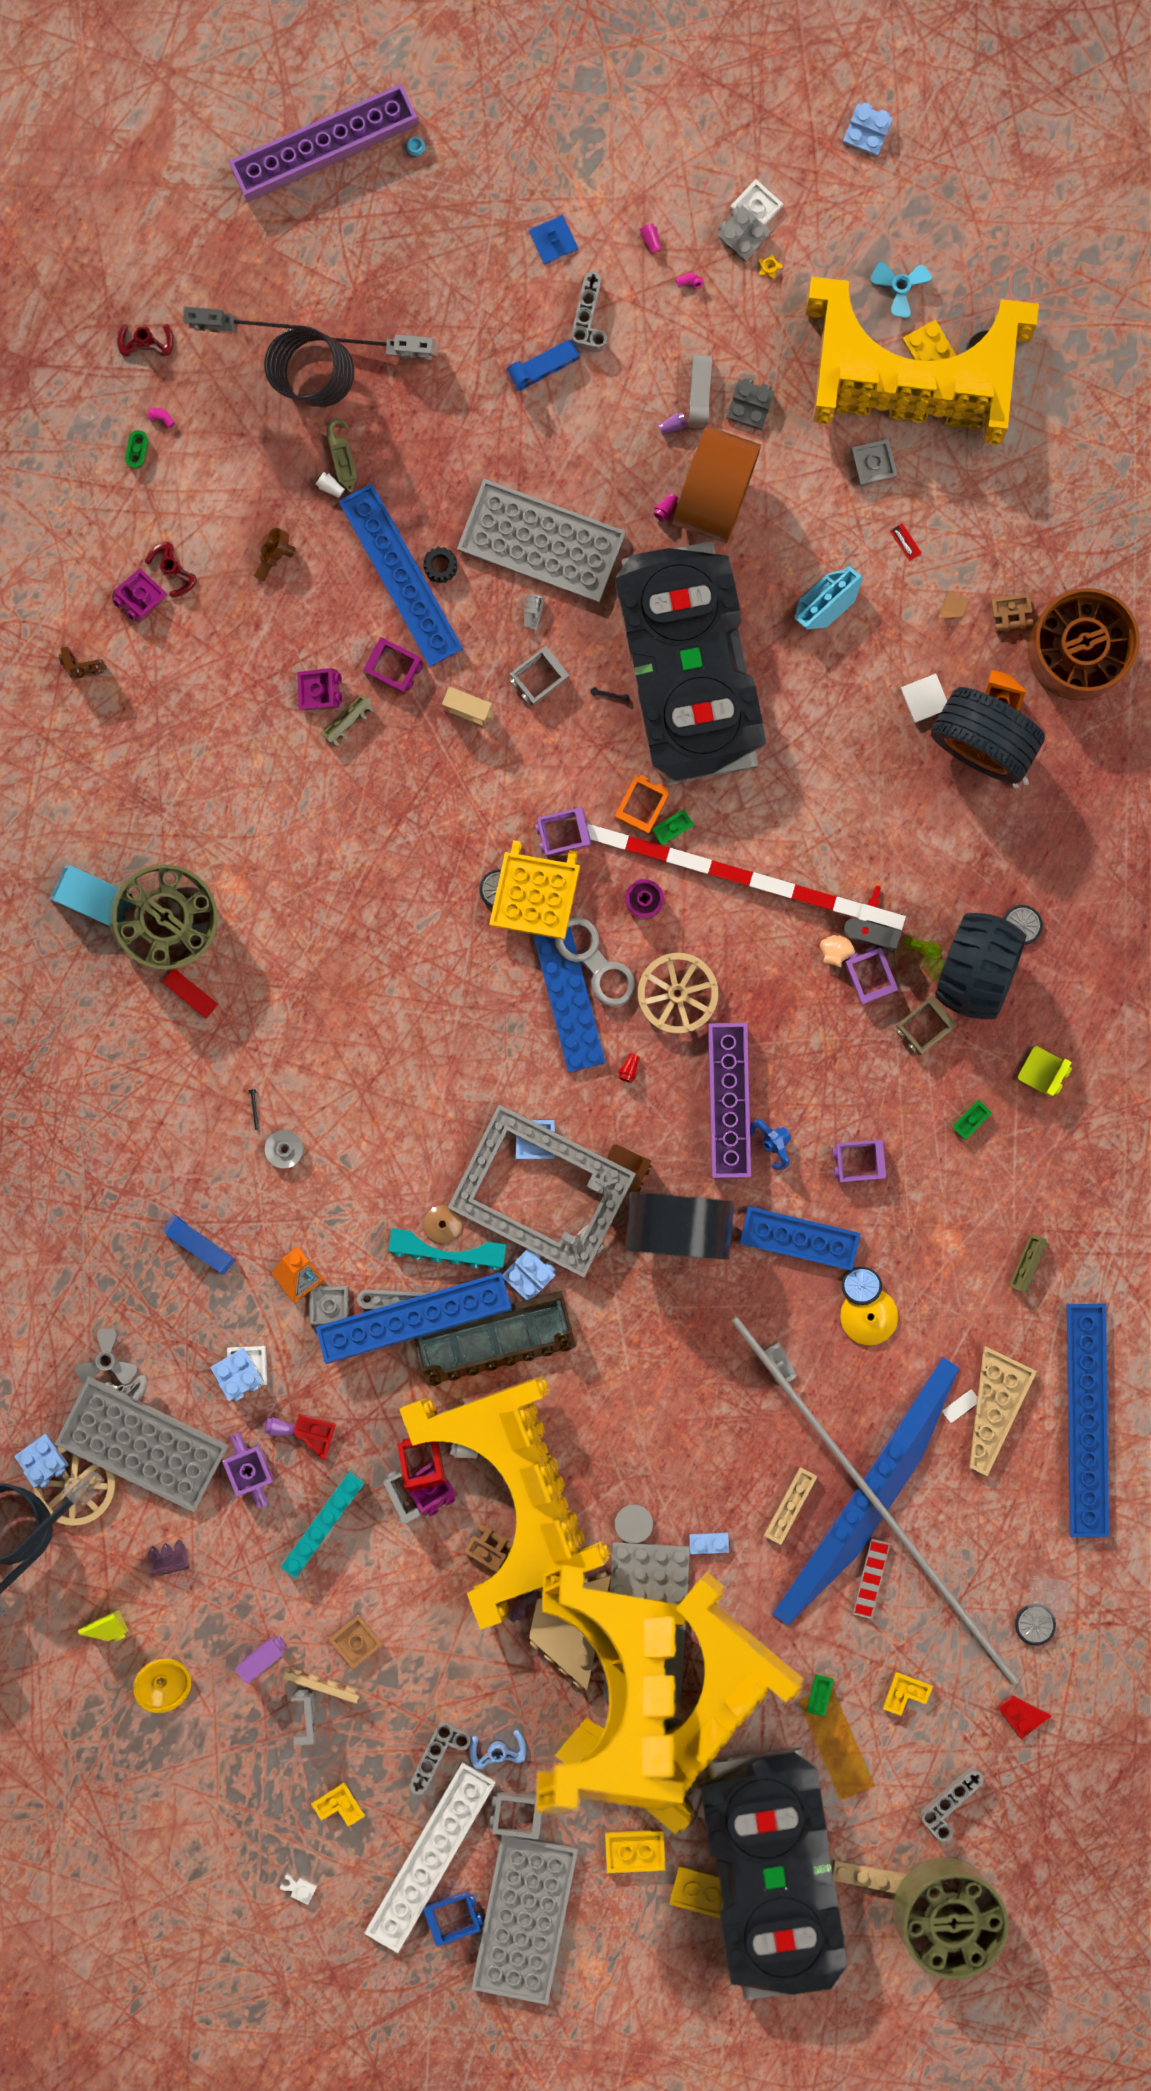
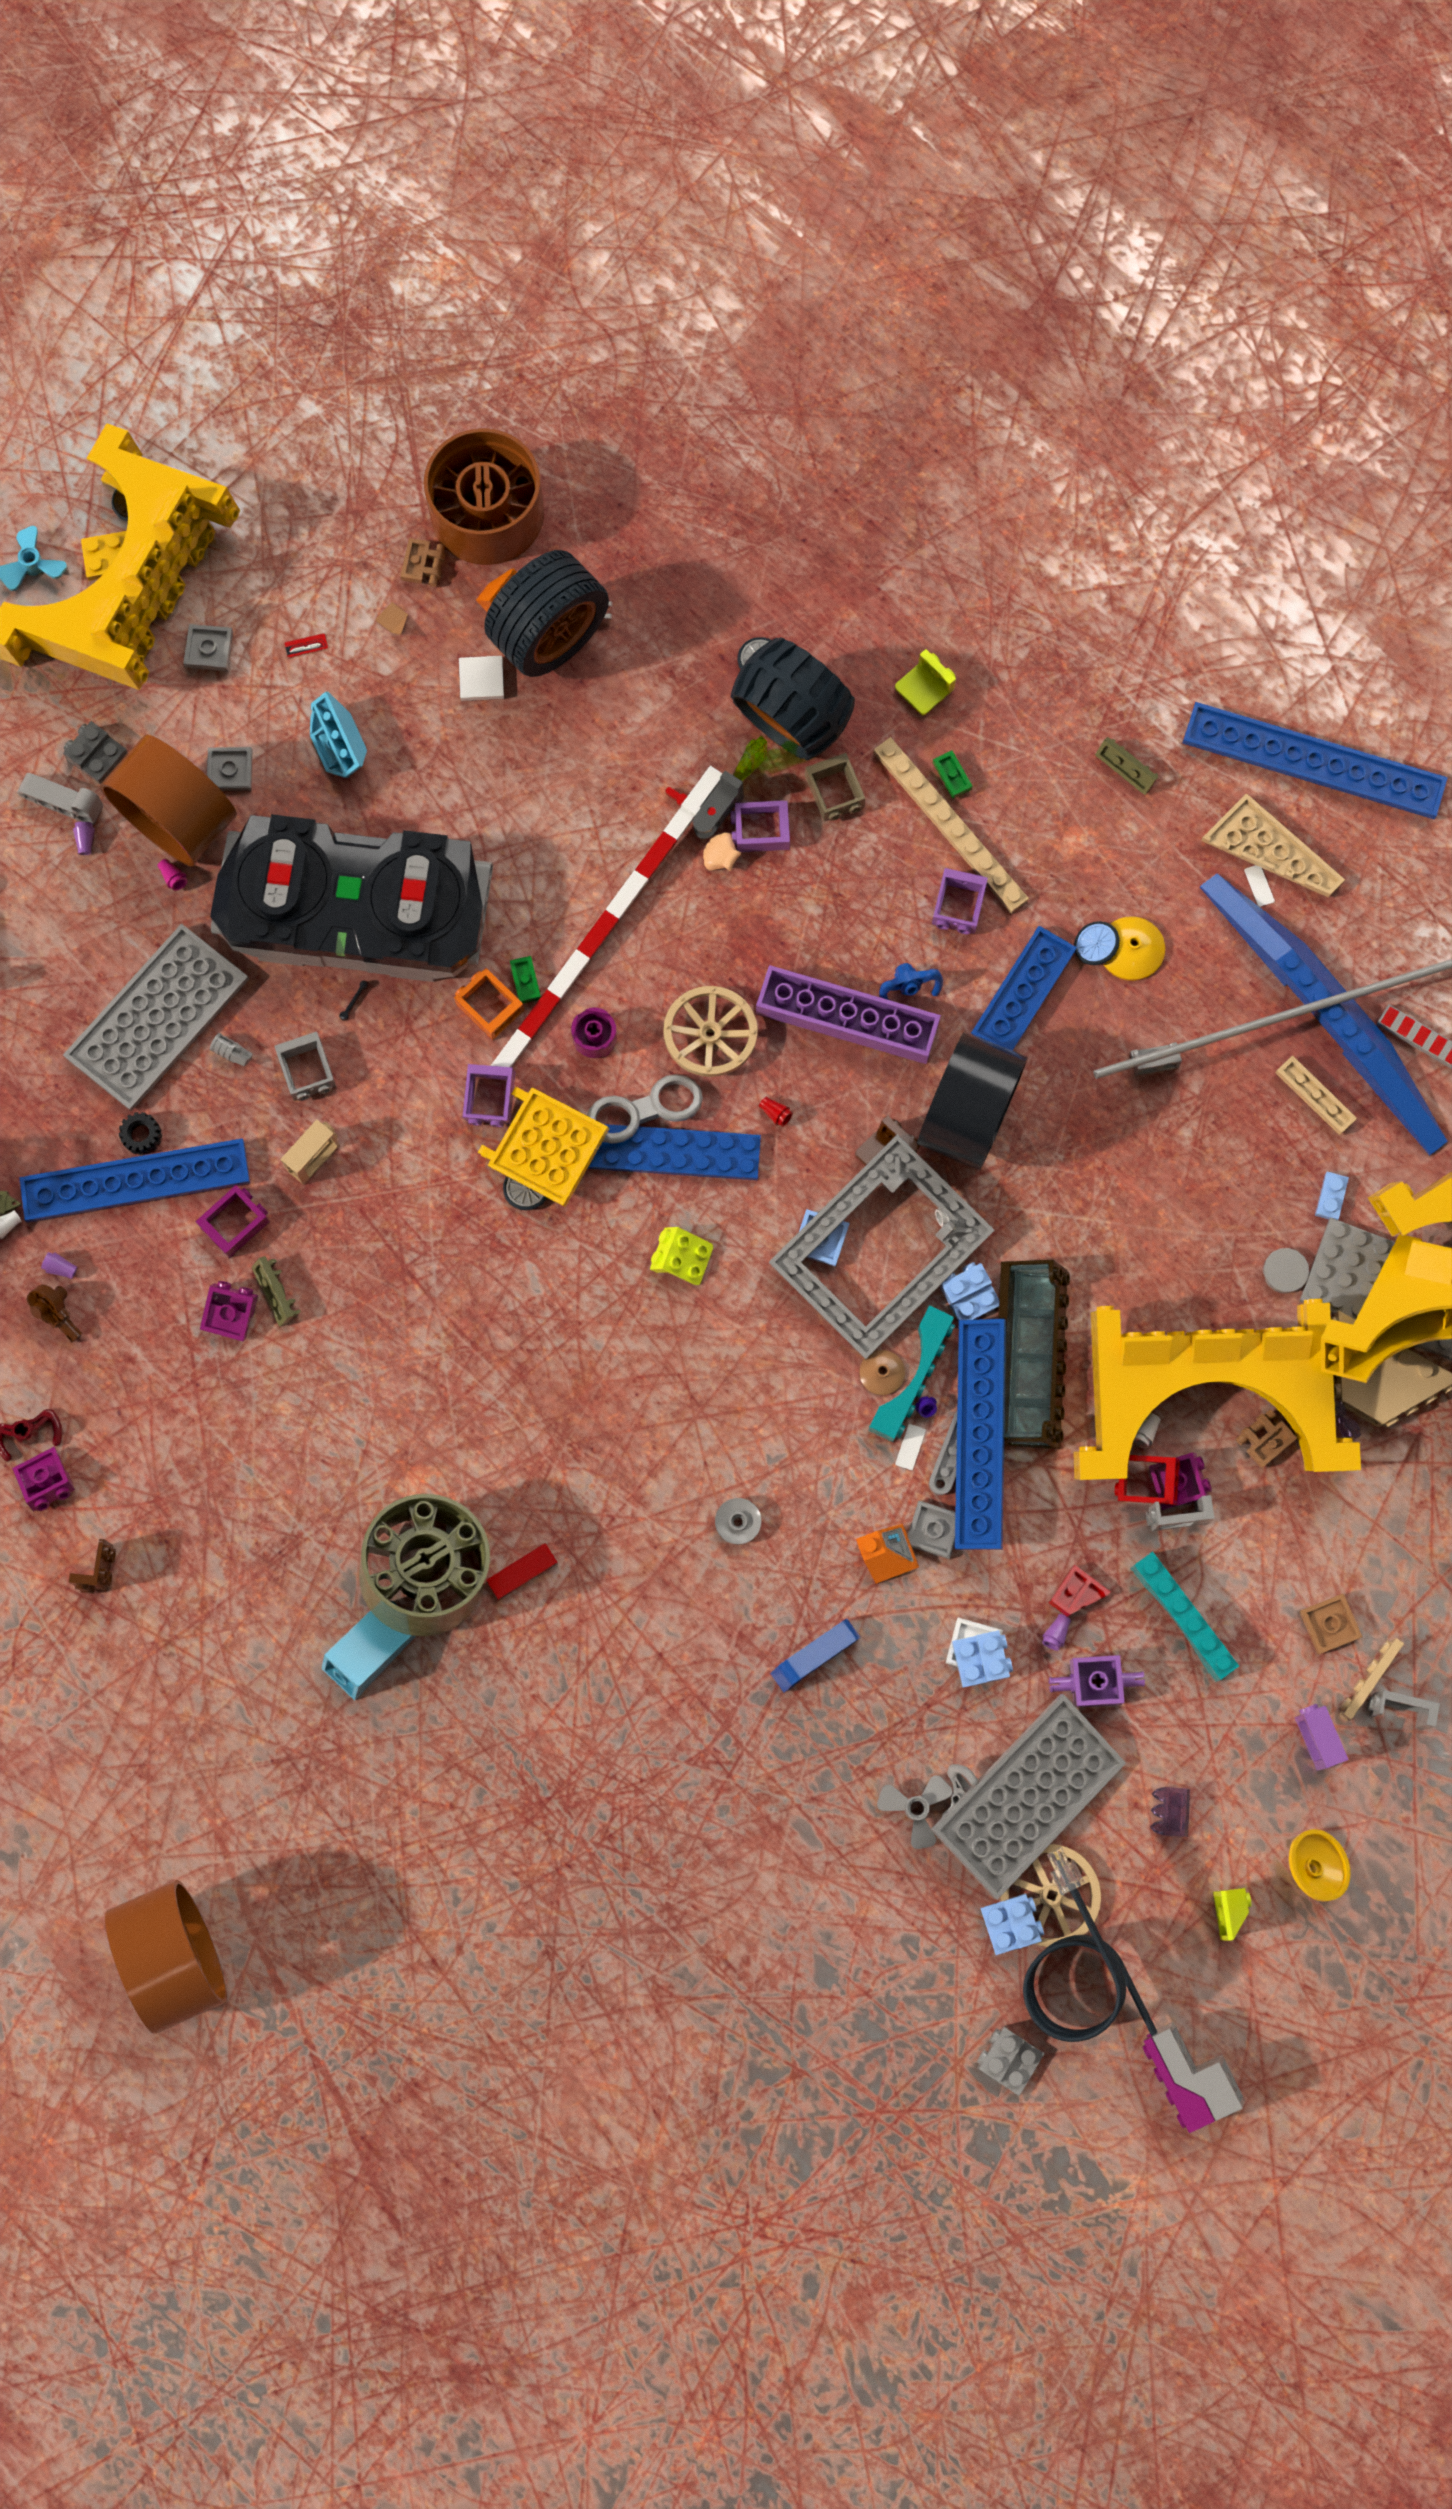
camera: 70 degrees left, 10 degrees down
black piece [248,1089,259,1130] -> none
none -> medium lavender cone [41,1252,78,1279]
none -> light grey tile [207,747,253,791]
none -> neon yellow bracket [650,1227,713,1285]
none -> tan plate [873,737,1029,914]
none -> white sticker [895,1424,926,1470]
none -> dark purple plate [915,1396,937,1418]

